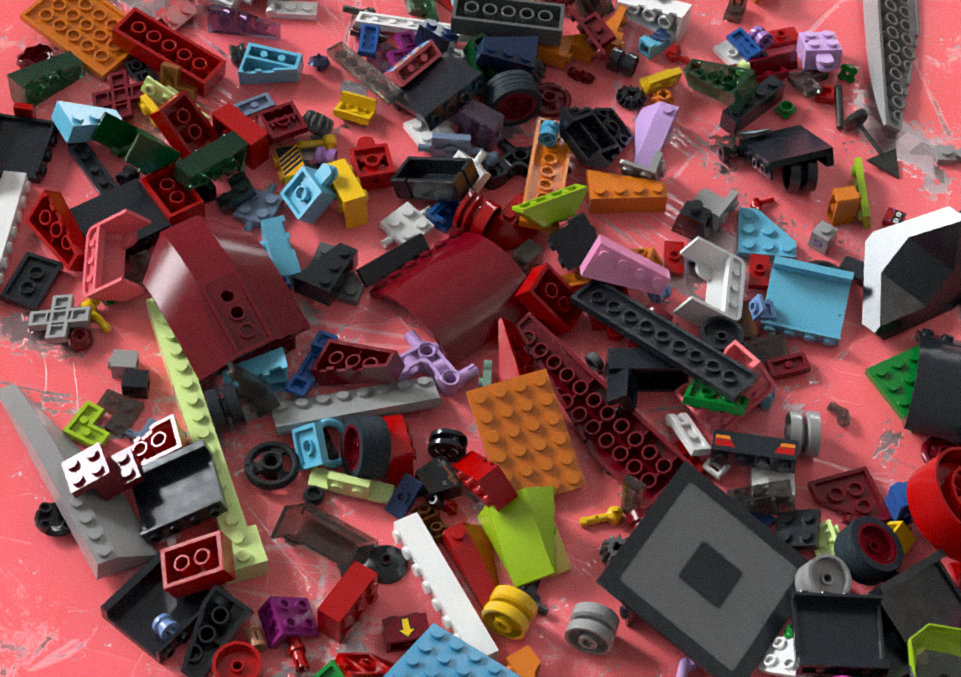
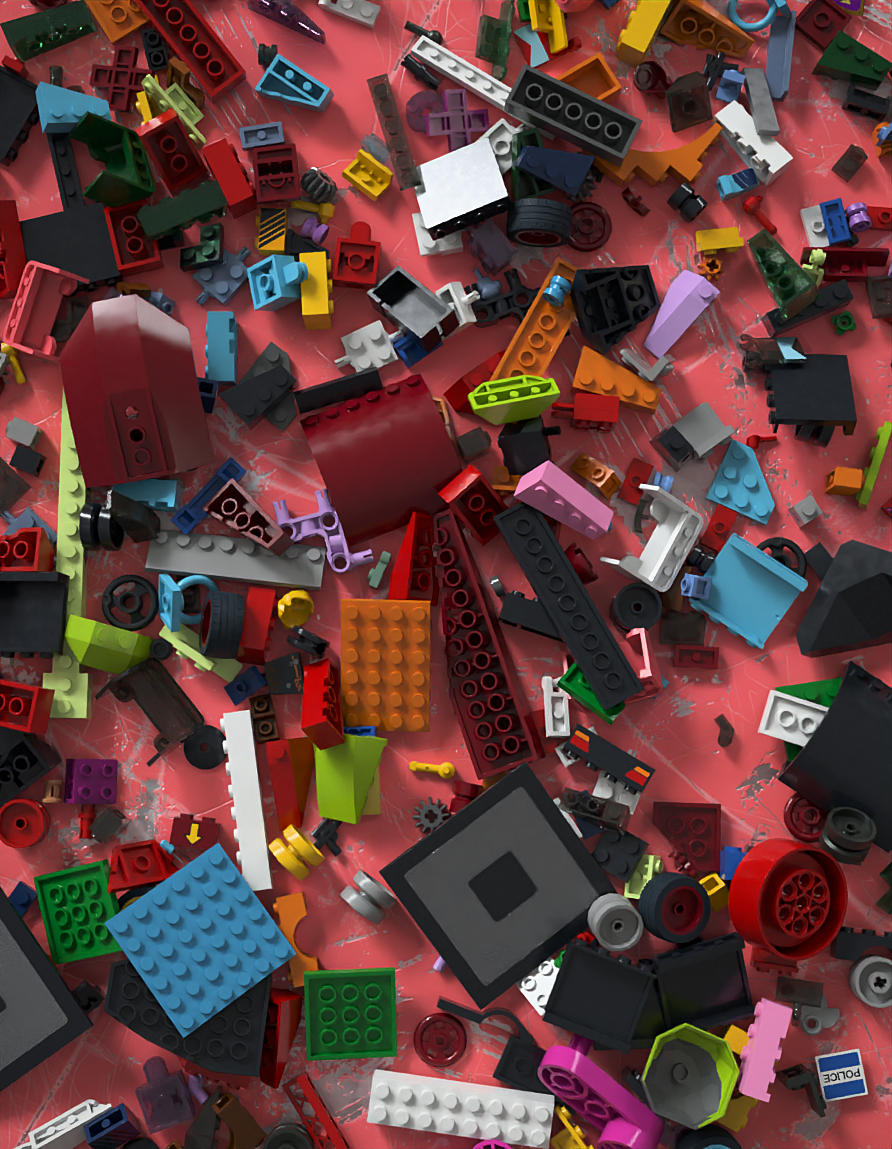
camera: 20 degrees right, 30 degrees up
dark blue hat [308,53,331,72] -> none
red brick [317,560,379,644] -> none
blue plate [357,23,380,58] -> none
coral brick [383,40,442,89] -> none
dark blue brick [414,18,459,55] -> none
sand blue plate [418,132,483,158] -> none
arm [428,494,458,516] -> none
red wheel [452,190,502,237] -> none
dark red bracket [566,4,616,64] -> none
black hinge [606,367,638,413] -> none
black gear [616,85,646,109] -> none
clear smoke plate [621,474,647,516] -> none
light grey wheel [784,410,821,457] -> none
none -> lime wedge [64,614,155,676]
none -> clear smoke brick [88,807,131,843]
none -> medium azure piece [160,840,192,866]
none -> yellow hair [277,590,315,629]
none -> red brick [550,393,620,434]
none -> clear smoke piece [634,499,650,534]
none -> black wheel [686,545,716,574]
none -> white plate [758,690,829,747]

